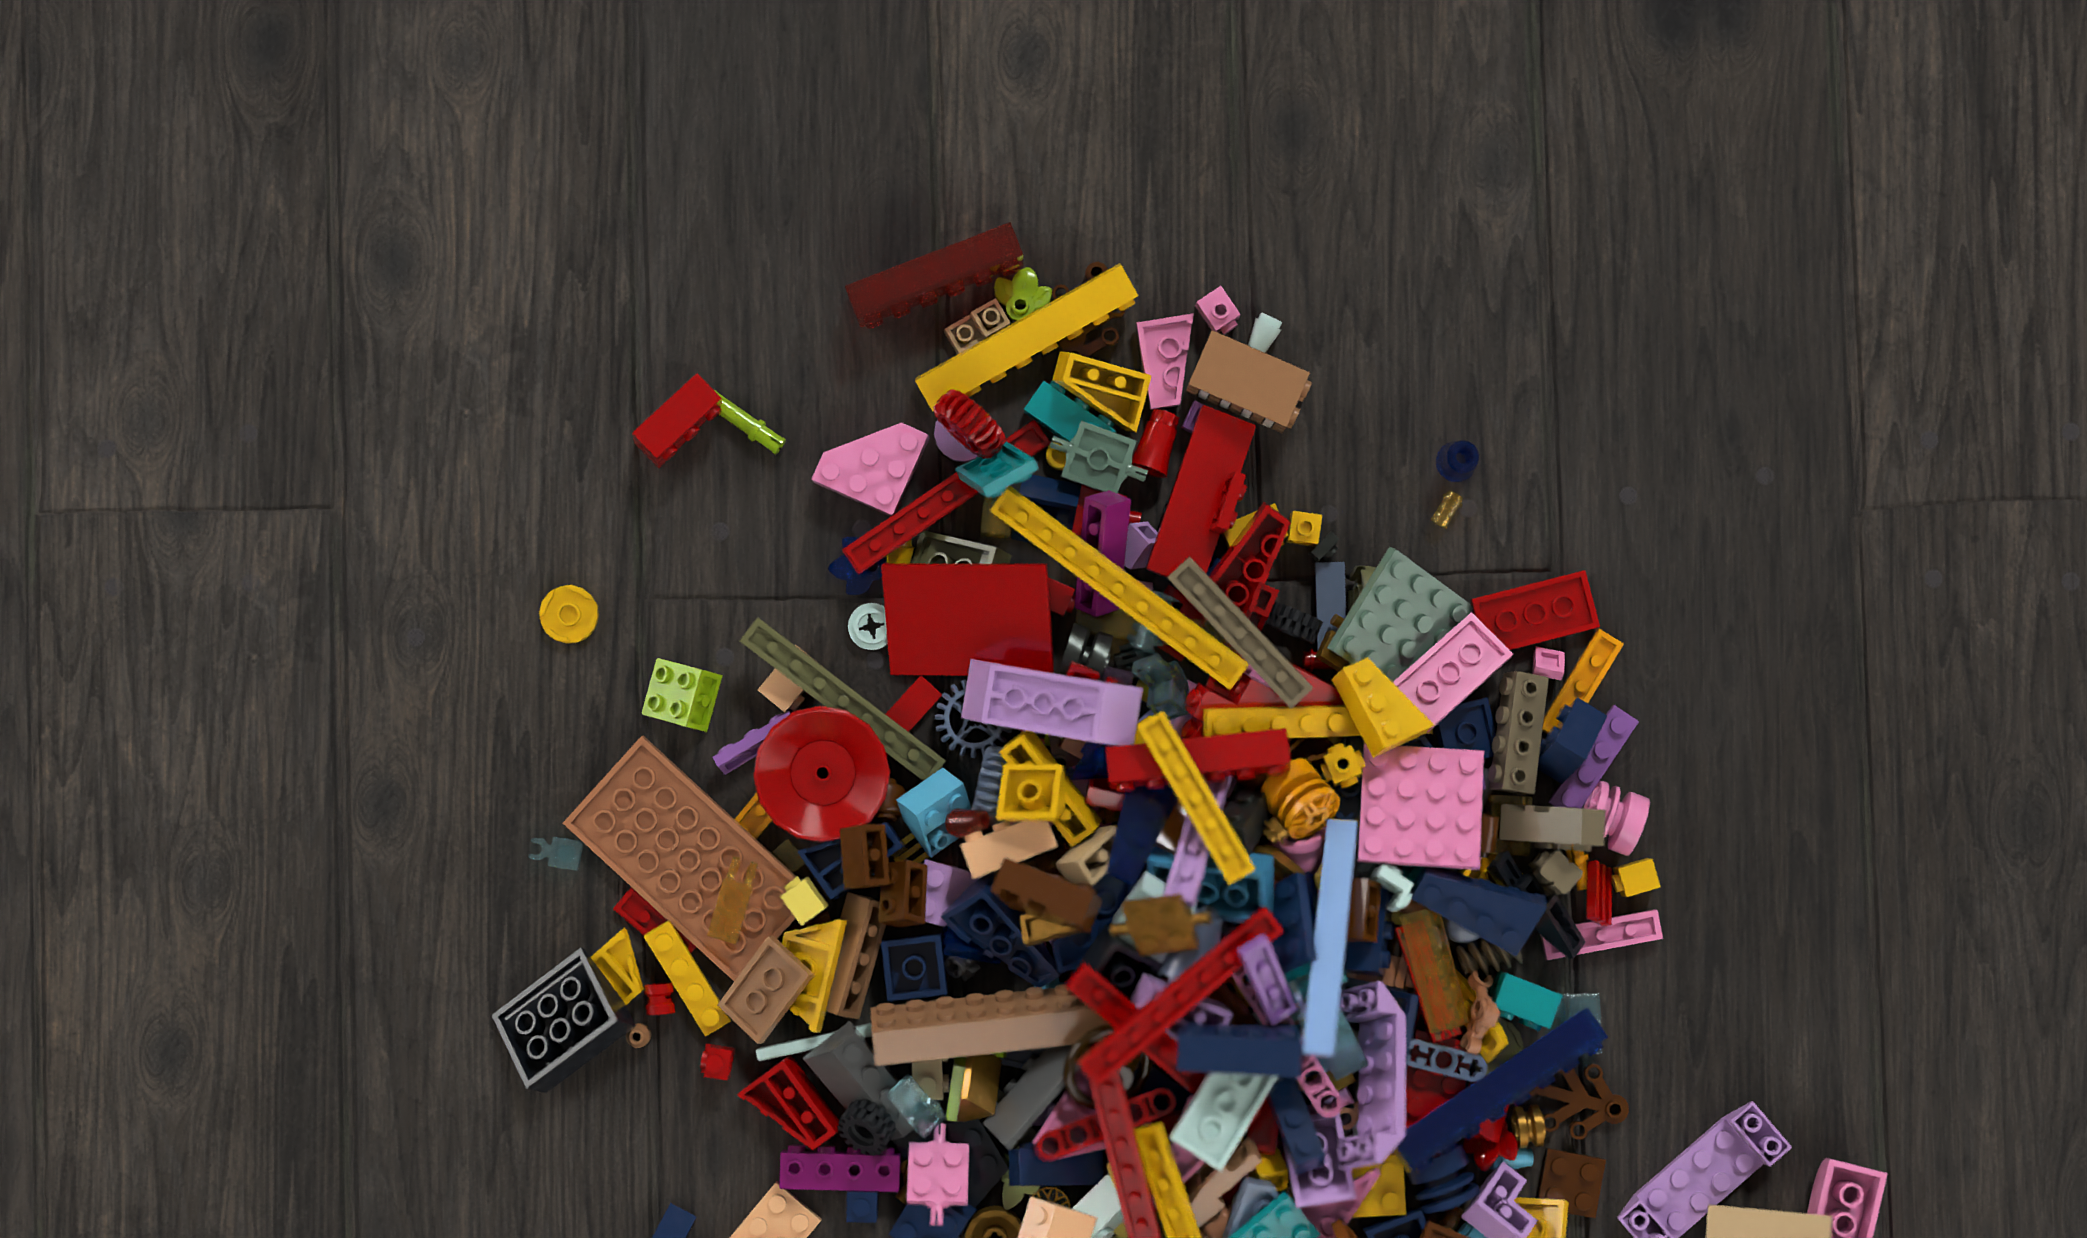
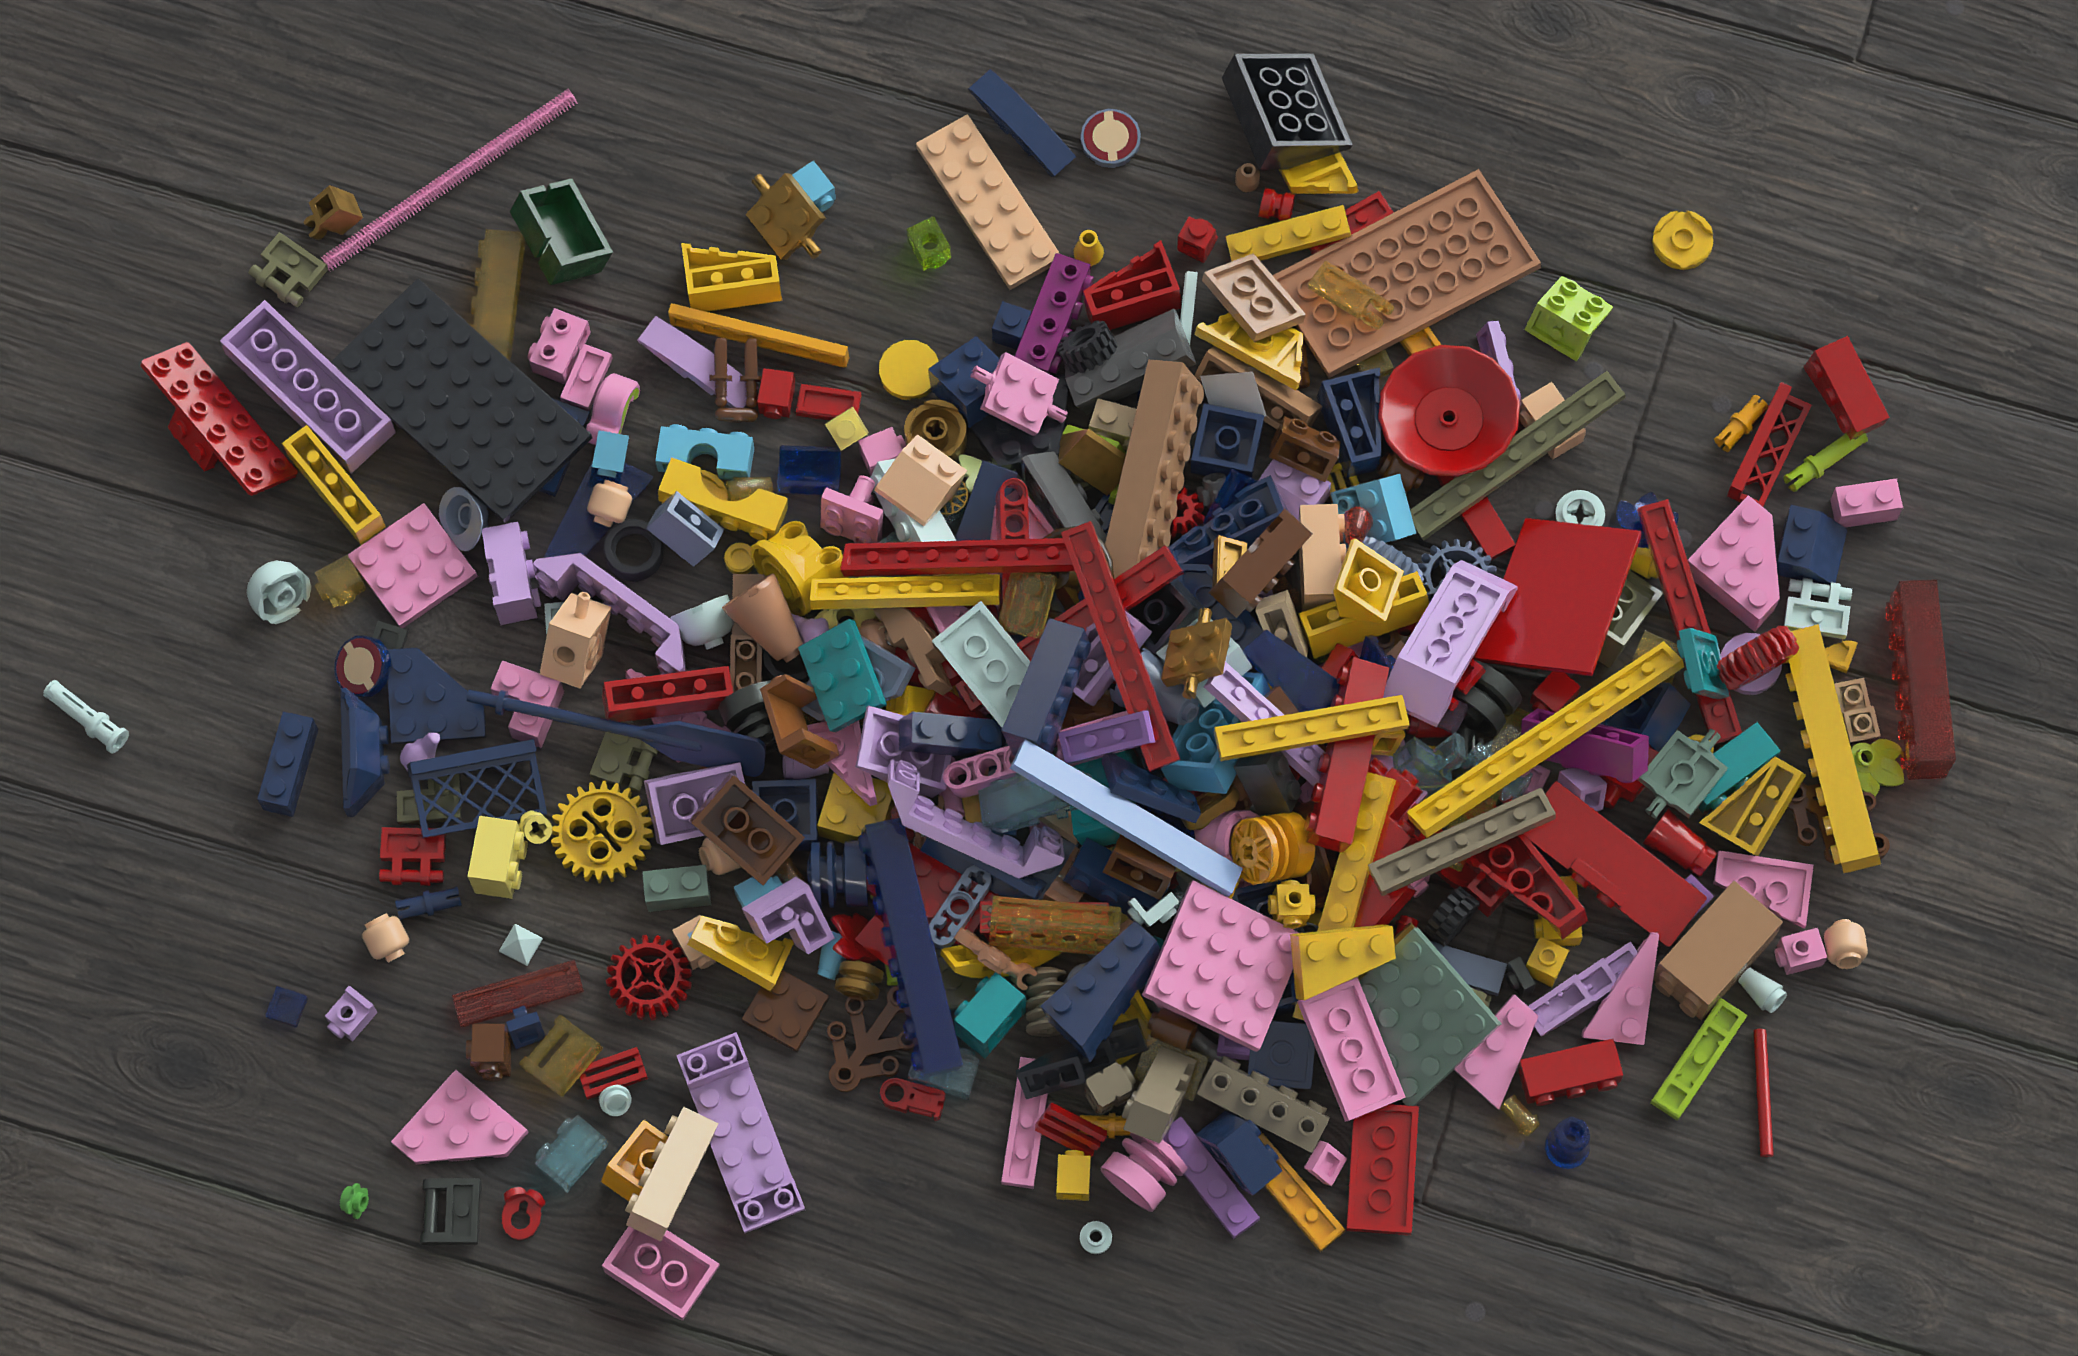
camera: 115 degrees right, 15 degrees down
clear light blue plate [528,837,583,871] -> none
light yellow brick [780,877,829,926] -> none
reddish brown brick [840,824,890,889] -> none
clear light blue slope [886,1075,945,1139] -> none
pearl gold plate [1262,817,1289,844] -> none
none -> red piece [880,1078,946,1121]
none -> clear yellow plate [998,572,1057,638]
none -> yellow cone [1074,230,1104,266]
none -> light aqua plate [1080,1221,1112,1254]
none -> tile [1081,109,1141,168]
none -> red gear [1170,487,1205,540]
none -> white sticker [1200,372,1266,417]
none -> bright pink wing [1454,994,1538,1110]
none -> red brick [1517,1038,1623,1106]
none -> lavender slope [1528,941,1638,1037]
none -> bright pink wing [1581,932,1659,1045]
none -> lime plate [1651,998,1747,1121]
none -> light orange pin [1714,395,1769,452]
none -> red fence [1727,382,1812,507]
none -> red bar [1753,1029,1773,1157]
none -> dark blue slope [1776,505,1847,585]
none -> light aqua plate [1783,578,1852,639]
none -> light nougat head [1824,919,1868,969]
none -> yellow tile [1825,641,1858,673]
none -> bright pink brick [1830,479,1903,527]

